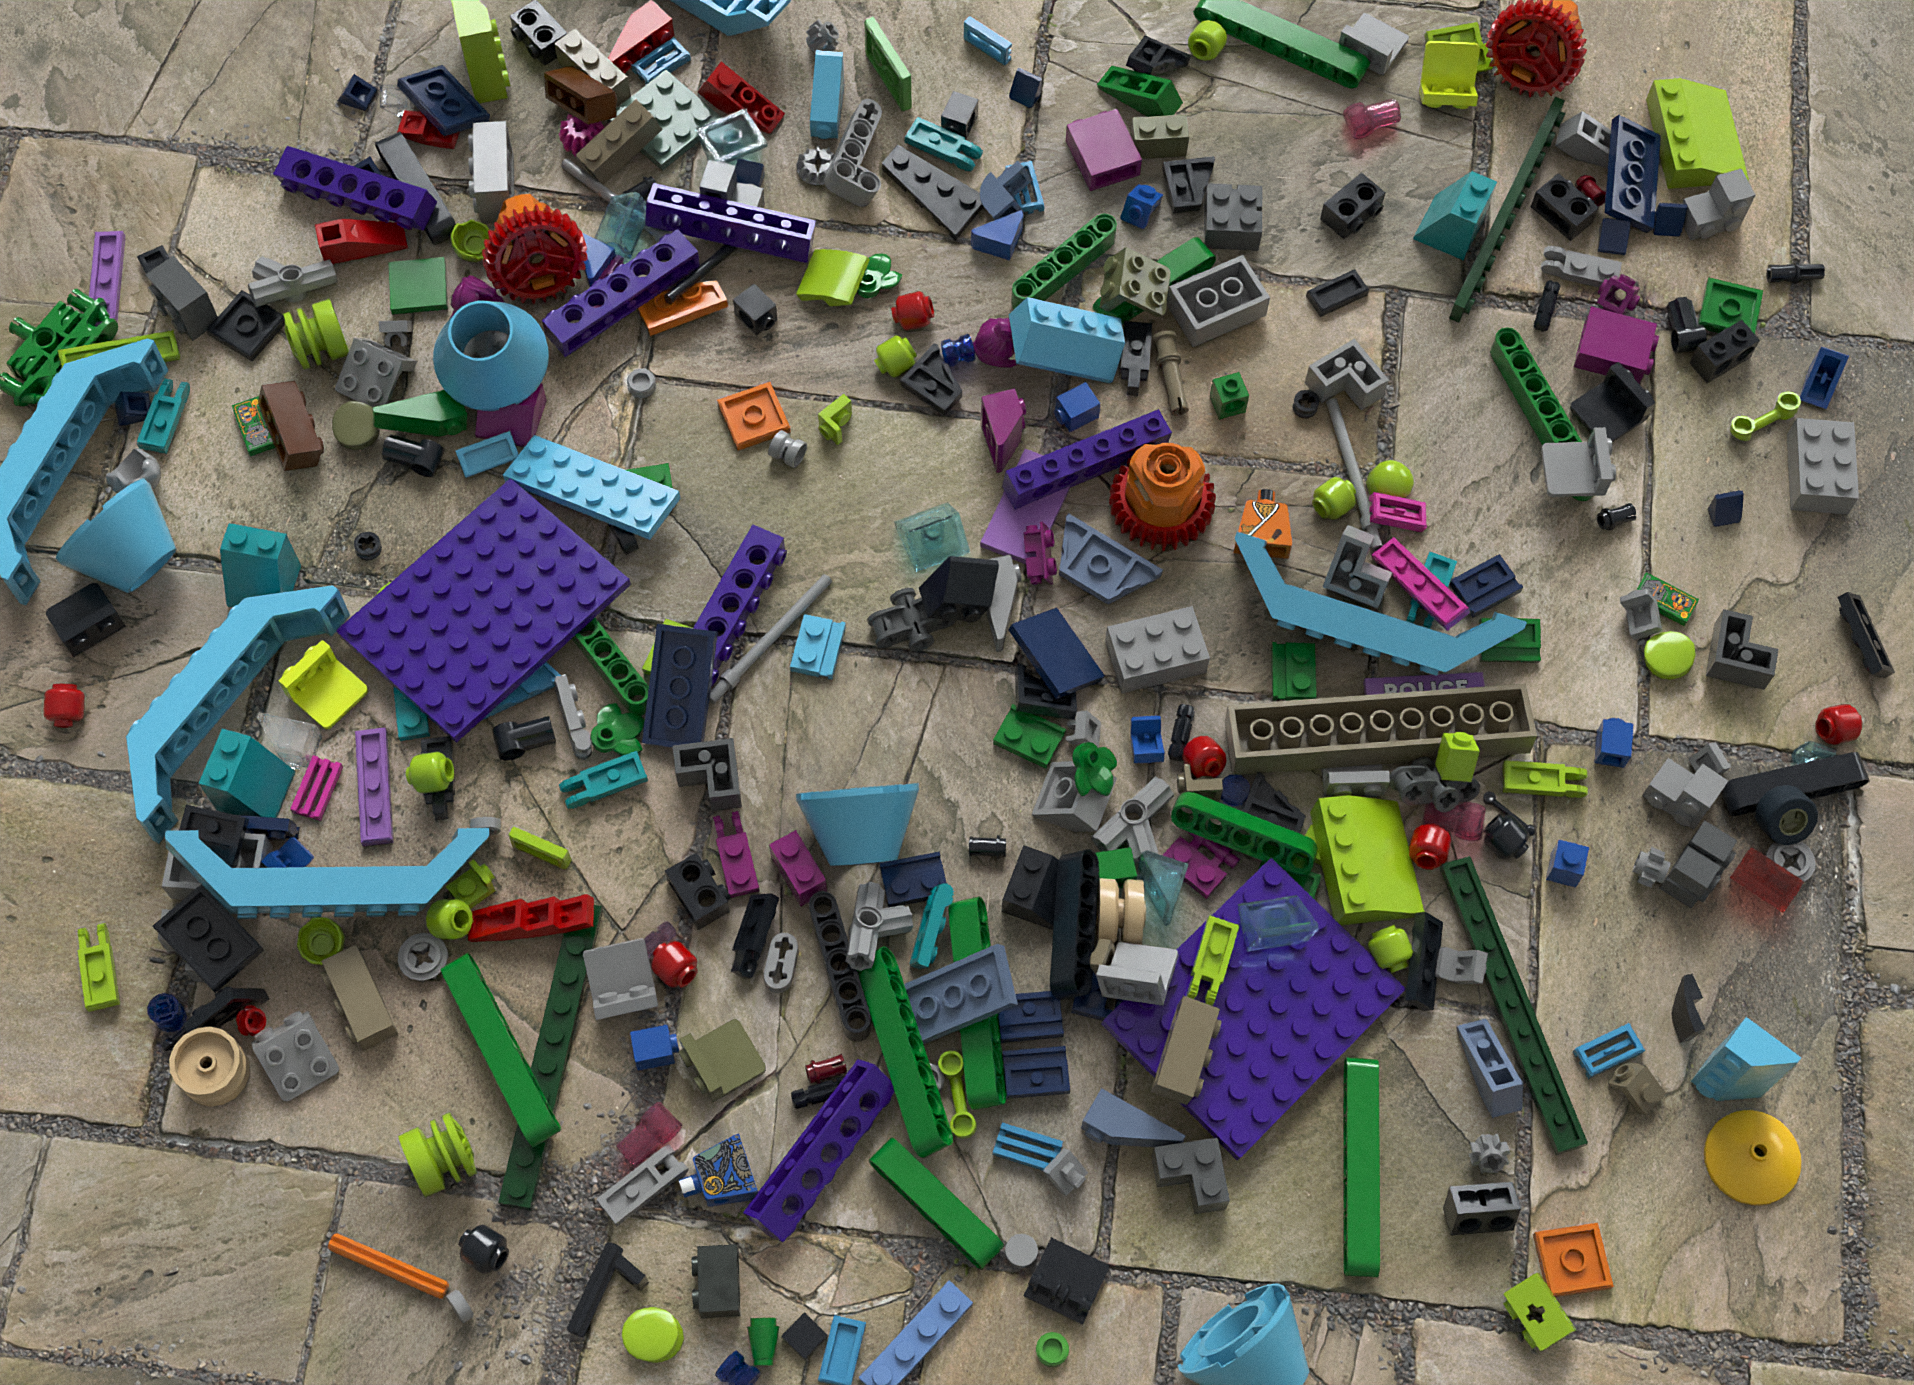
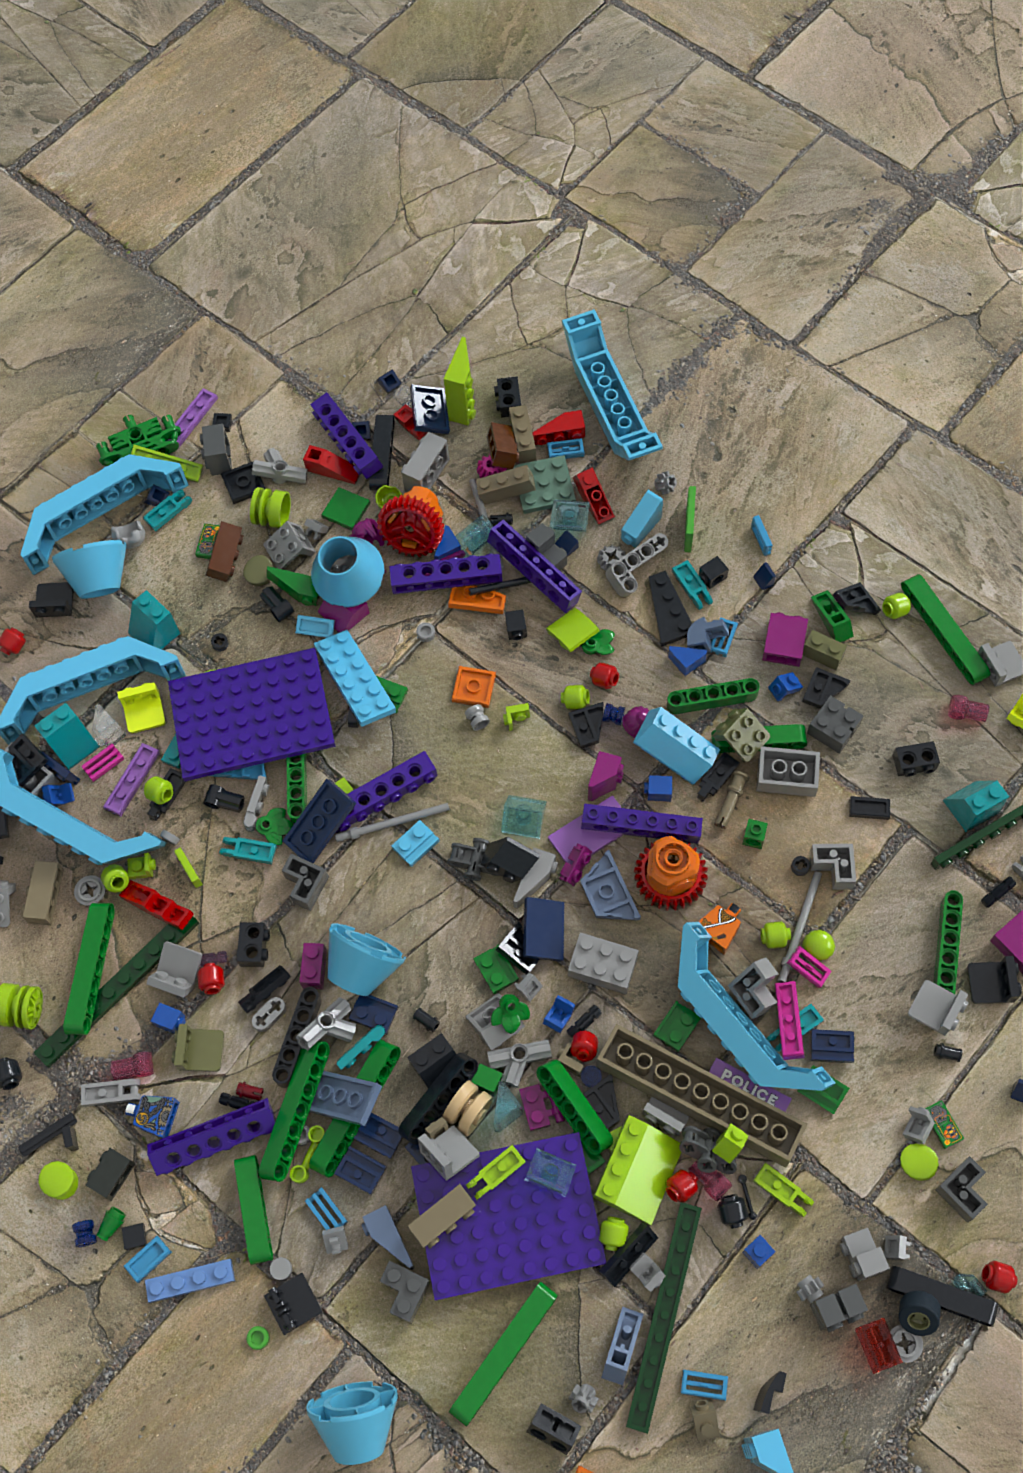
camera: 40 degrees right, 0 degrees up
lime hair [297,917,345,965] -> none
magenta hinge [713,811,760,898] -> none
blue brick [1594,718,1634,768] -> none

